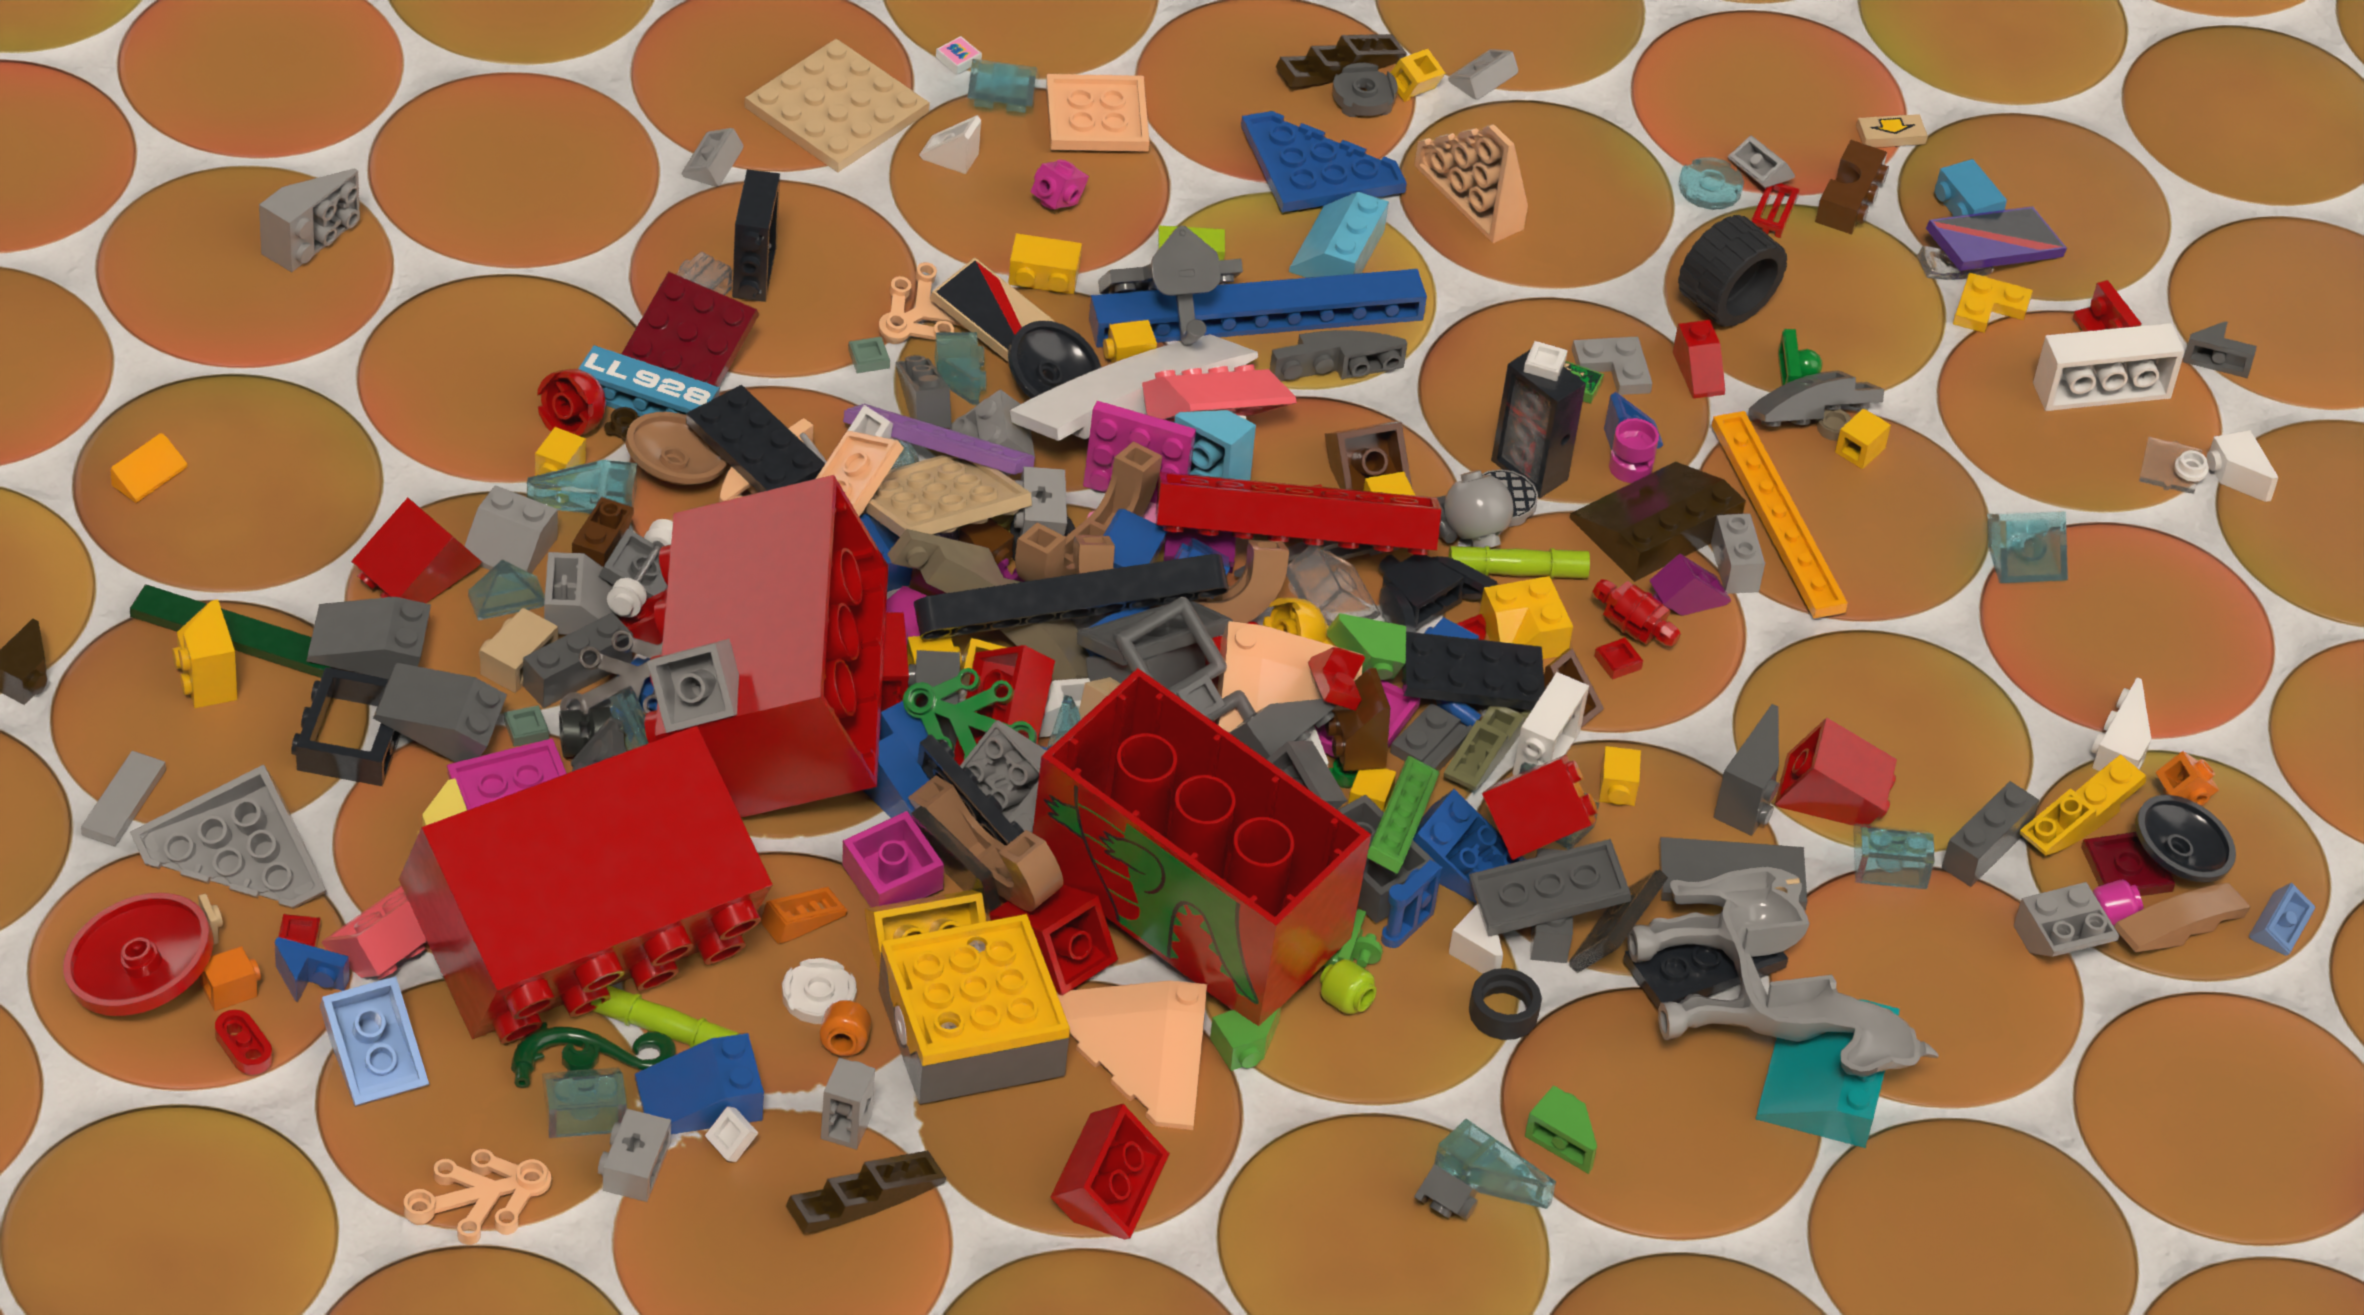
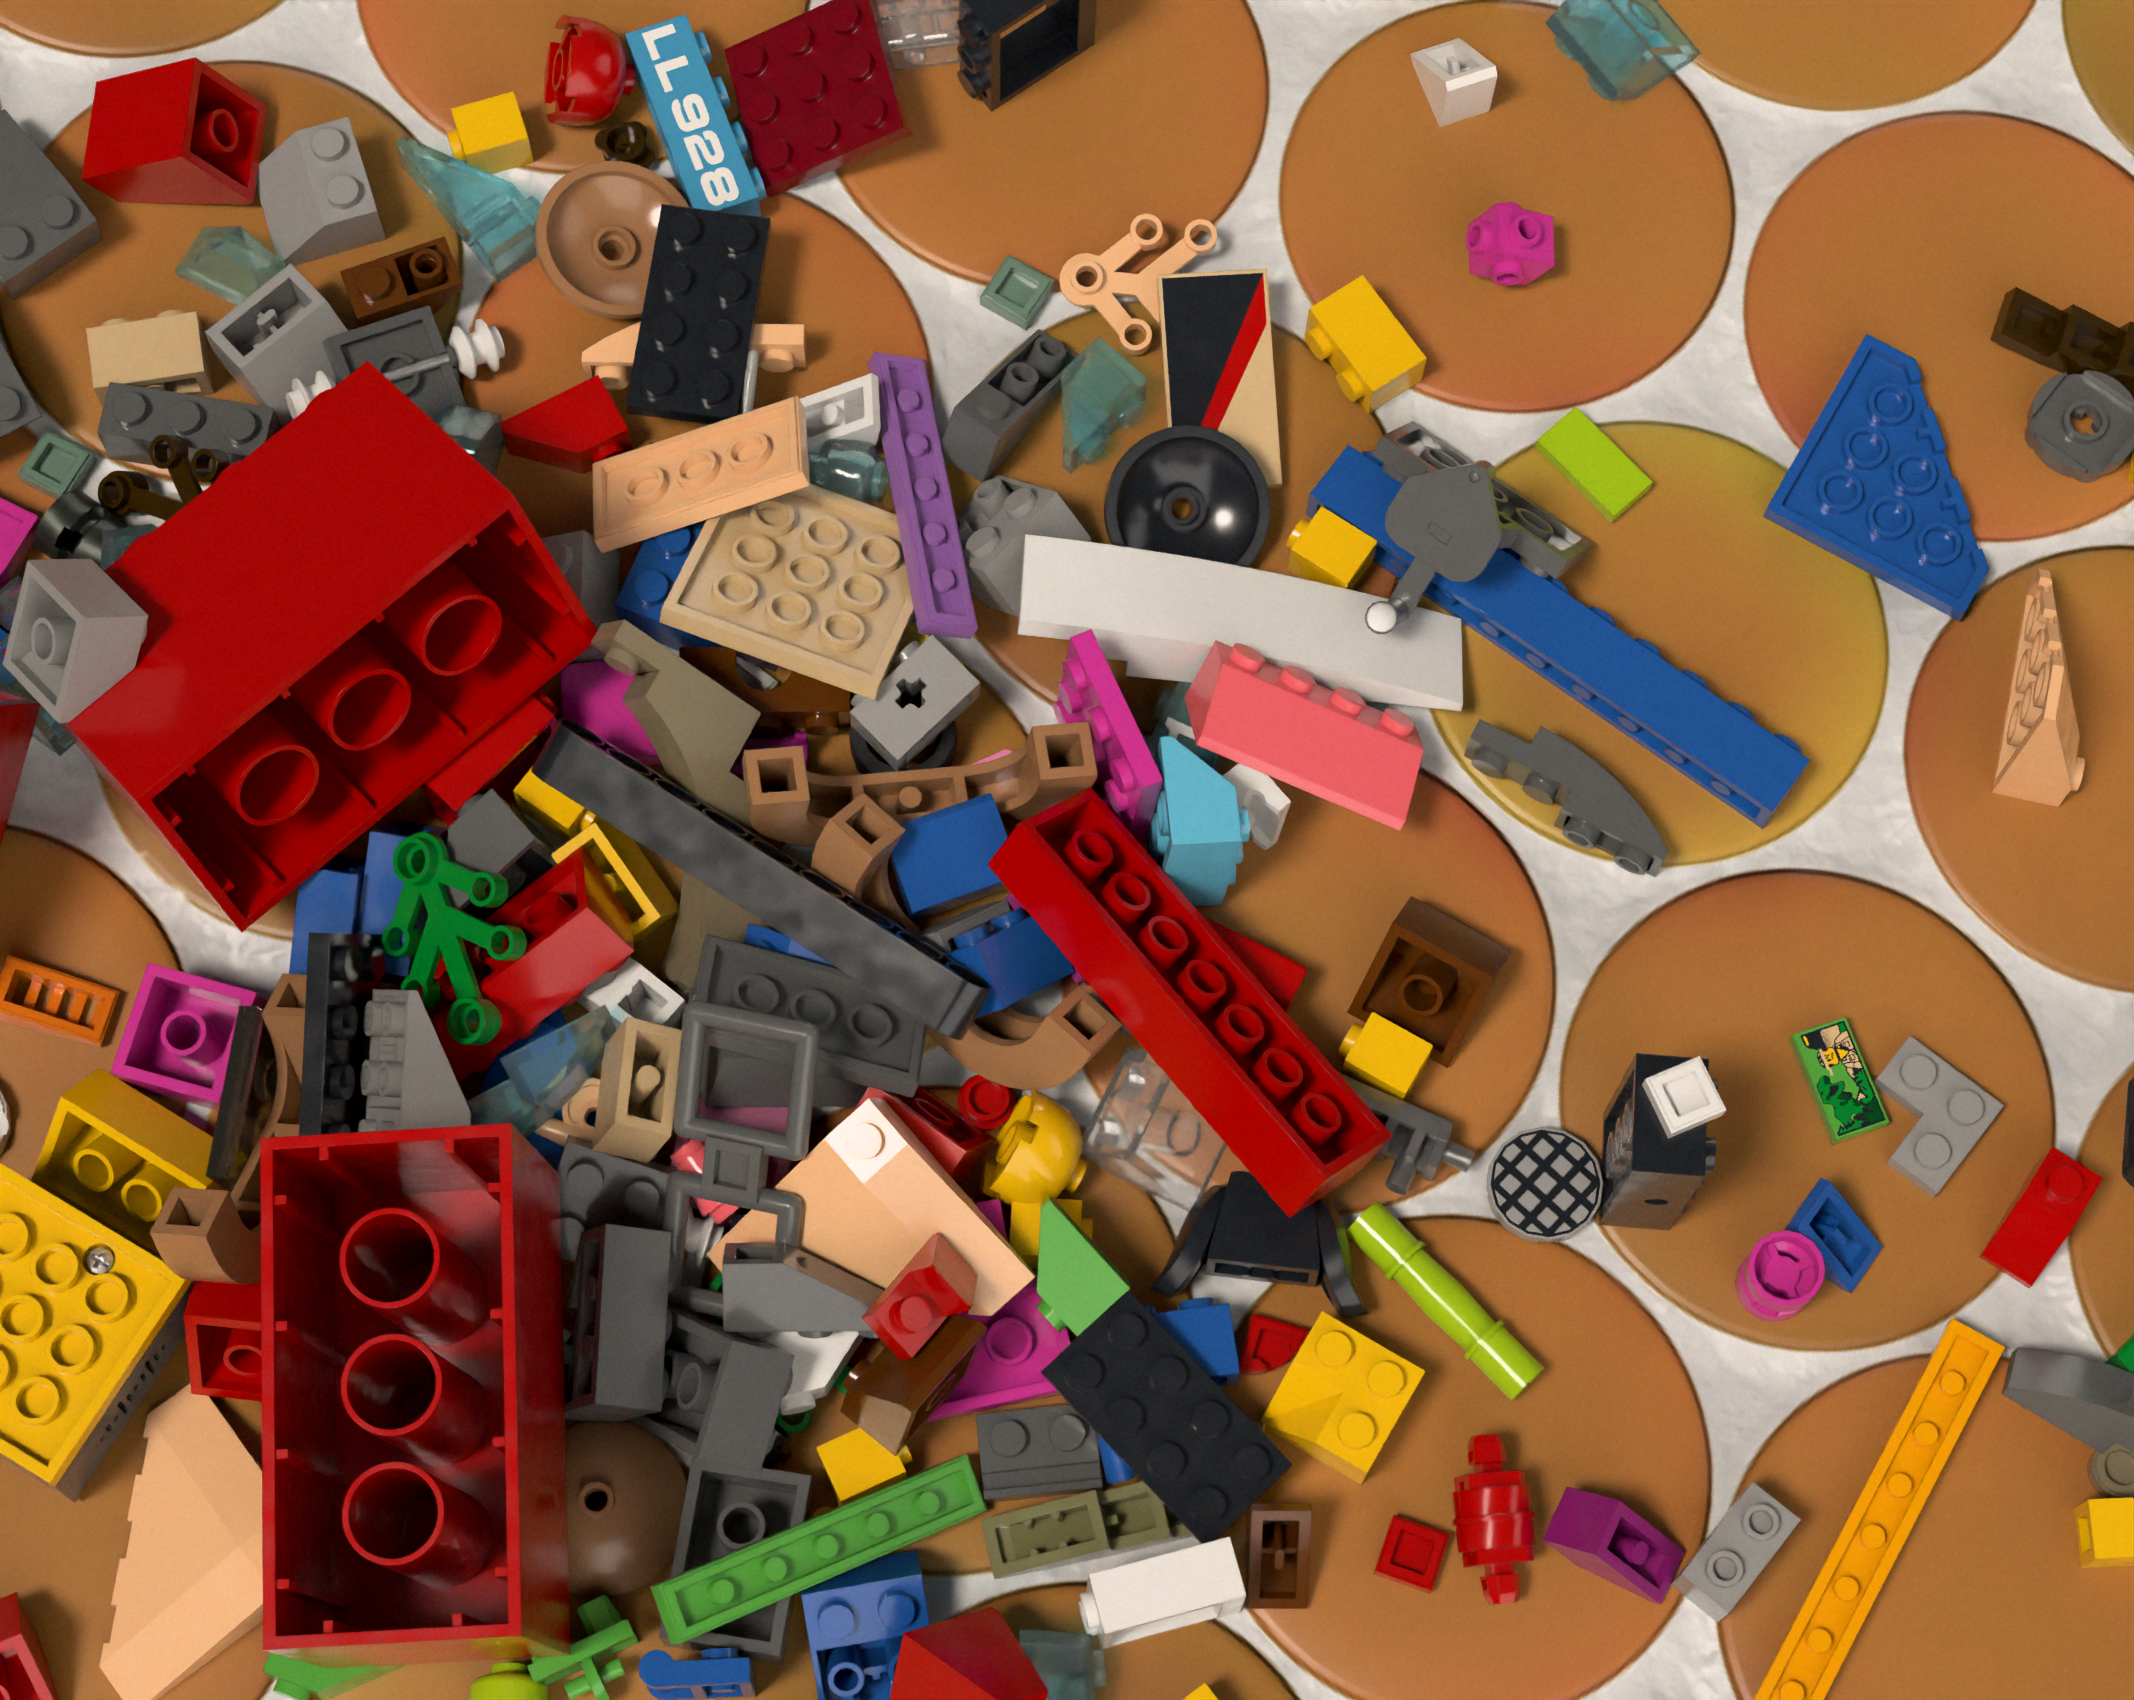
camera: 50 degrees right, 25 degrees up
light nougat plate [1046,74,1149,151] -> none
medium azure slope [1289,192,1389,278] -> none
light grey brick [1444,470,1513,548] -> none
dark brown slope [1570,461,1746,582] -> none

